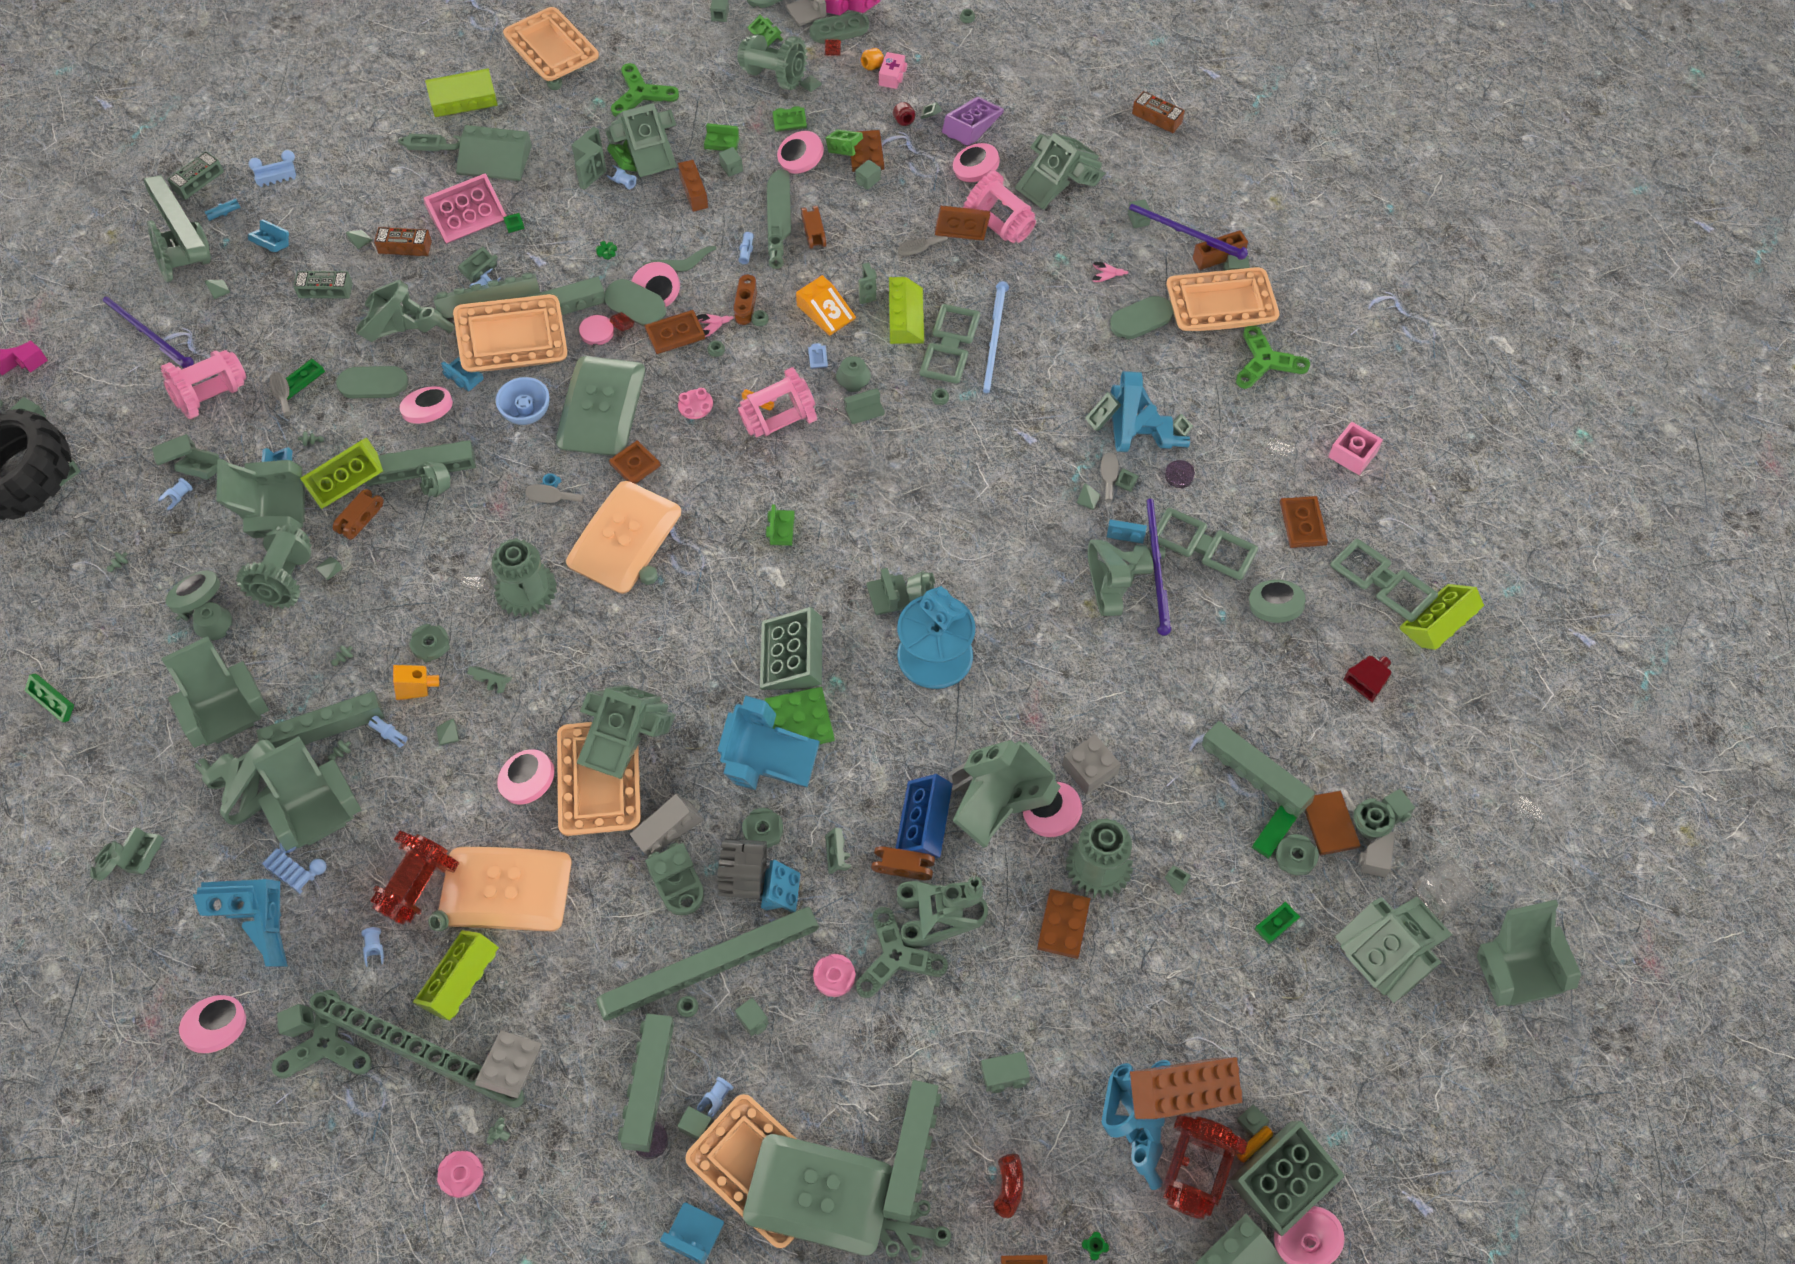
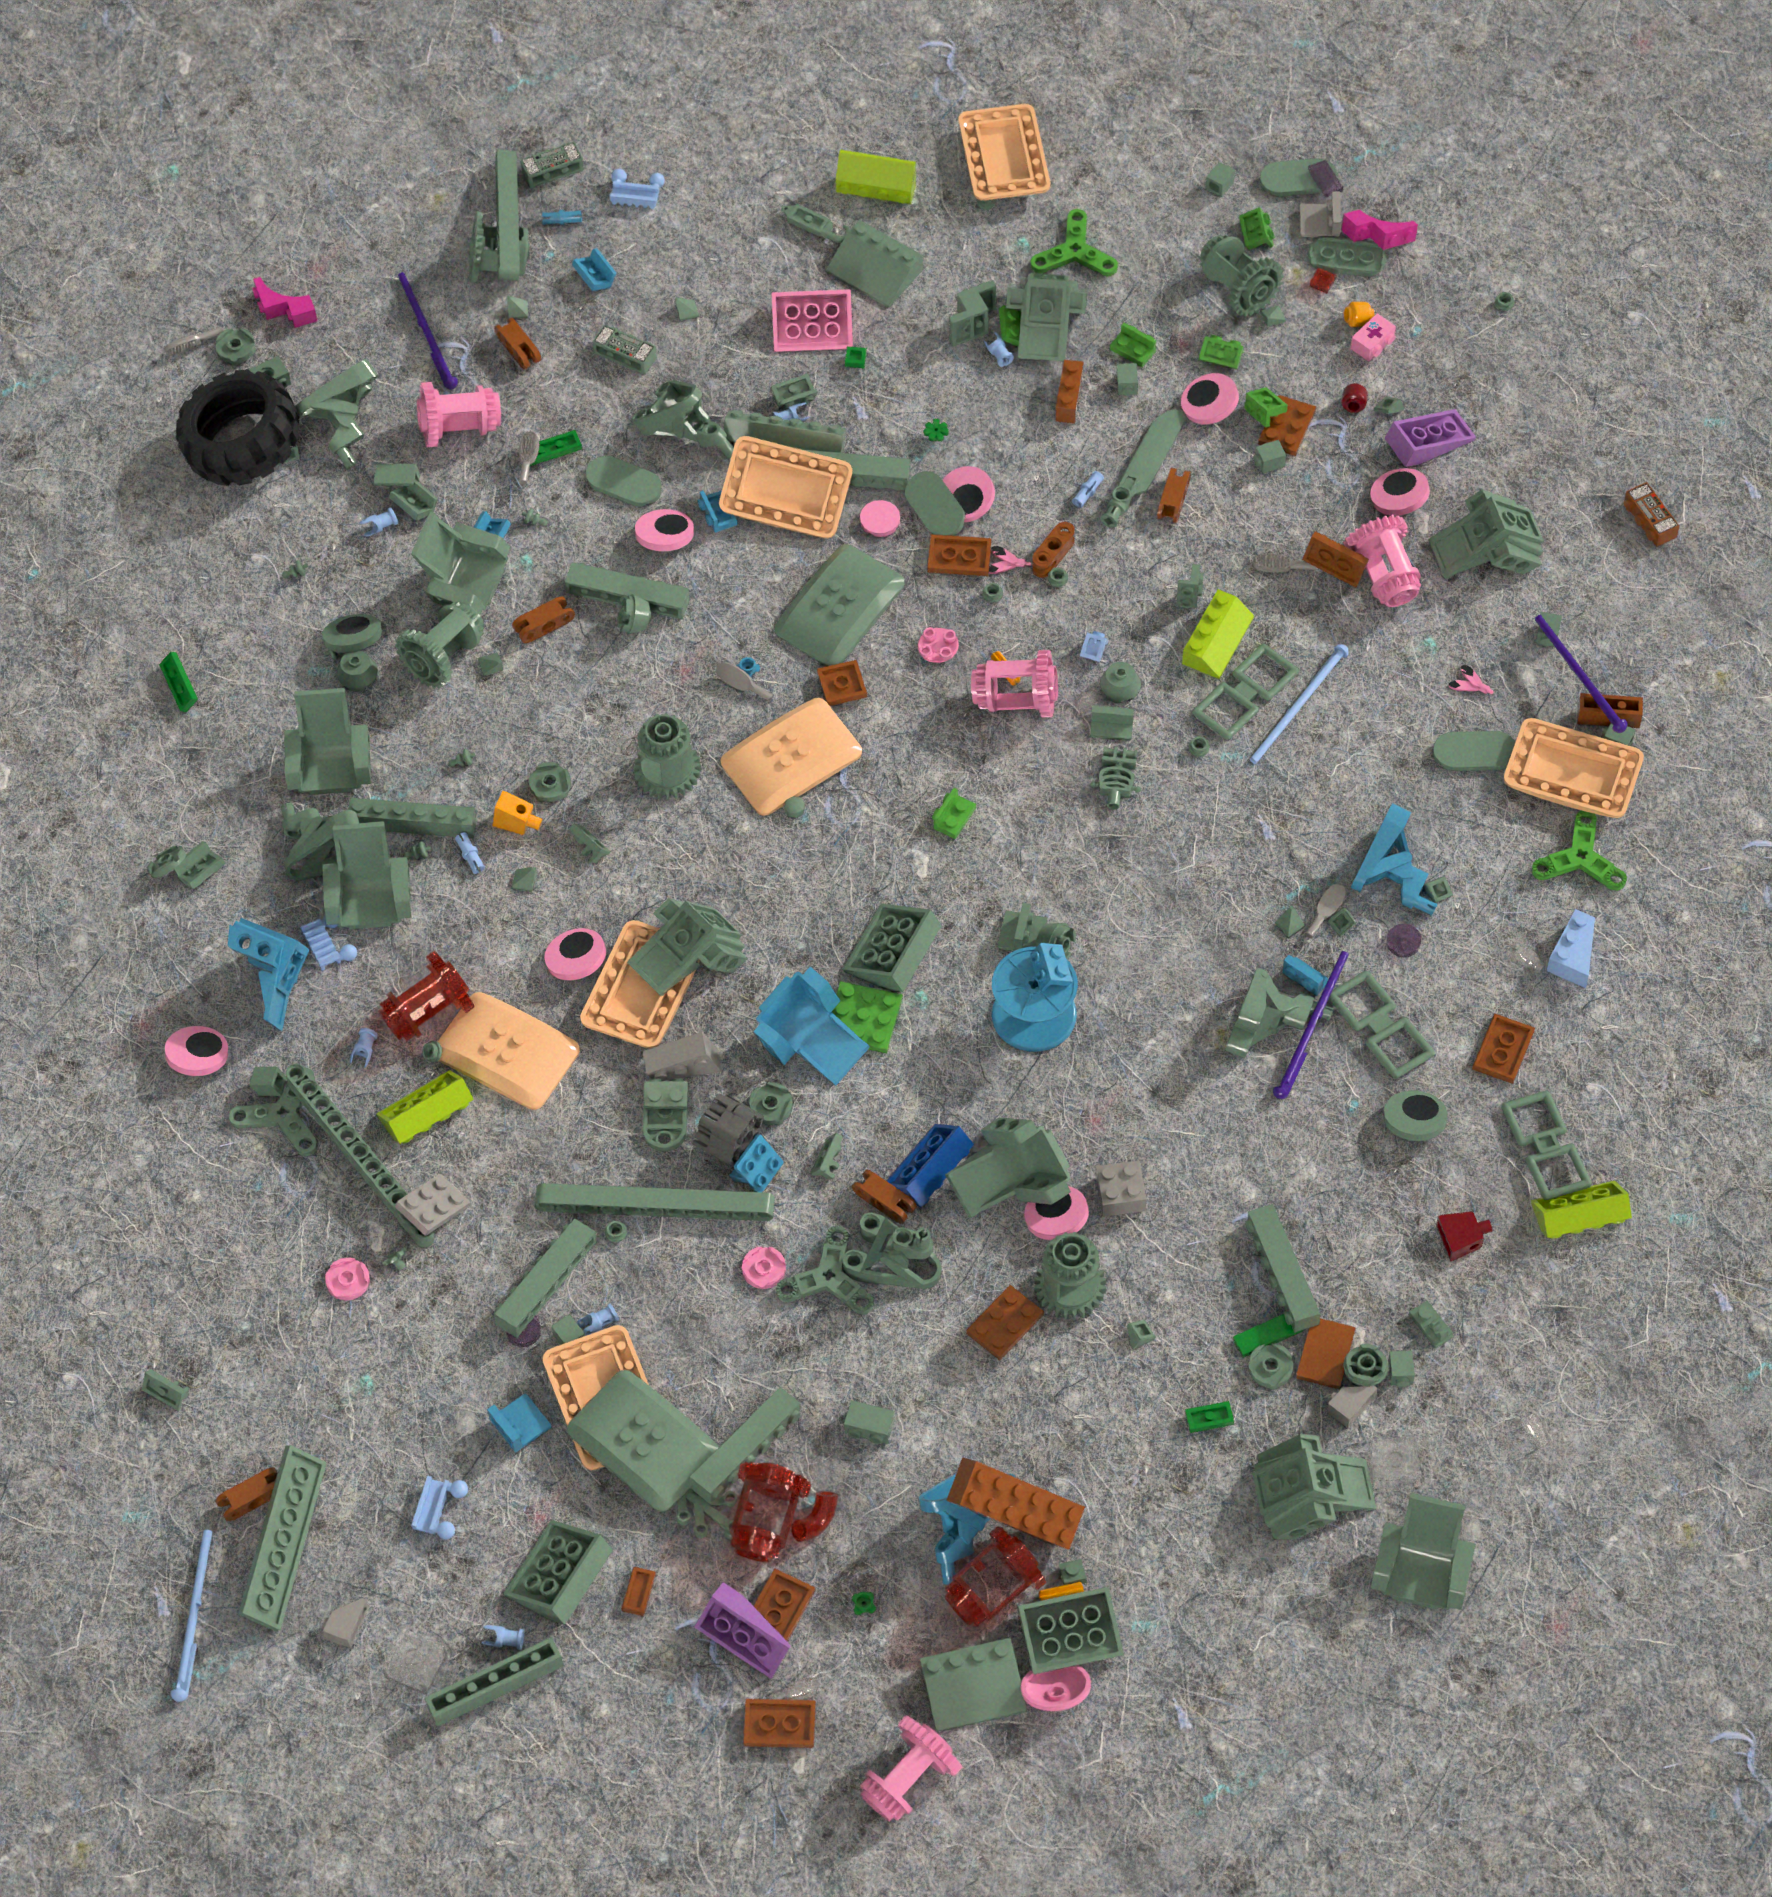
camera: 30 degrees right, 0 degrees up
lime slope [300,437,383,509] -> none
dark orange brick [374,227,432,256] -> none
light blue piece [496,377,550,425] -> none
clear red plate [609,312,634,331] -> none
sand green piece [643,246,717,272] -> none
sand green brick [735,997,769,1037] -> none
light orange slope [796,275,856,336] -> none
sand green plate [1085,392,1121,431] -> none
bright pink brick [1328,422,1383,475] -> none
none -> sand green connector [295,359,378,470]
none -> dark orange piece [494,317,542,370]
none -> clear red piece [730,1462,812,1563]
none -> sand green torso [1090,746,1141,810]
none -> sand green plate [1409,1301,1454,1349]
none -> light blue wedge [1547,909,1595,988]

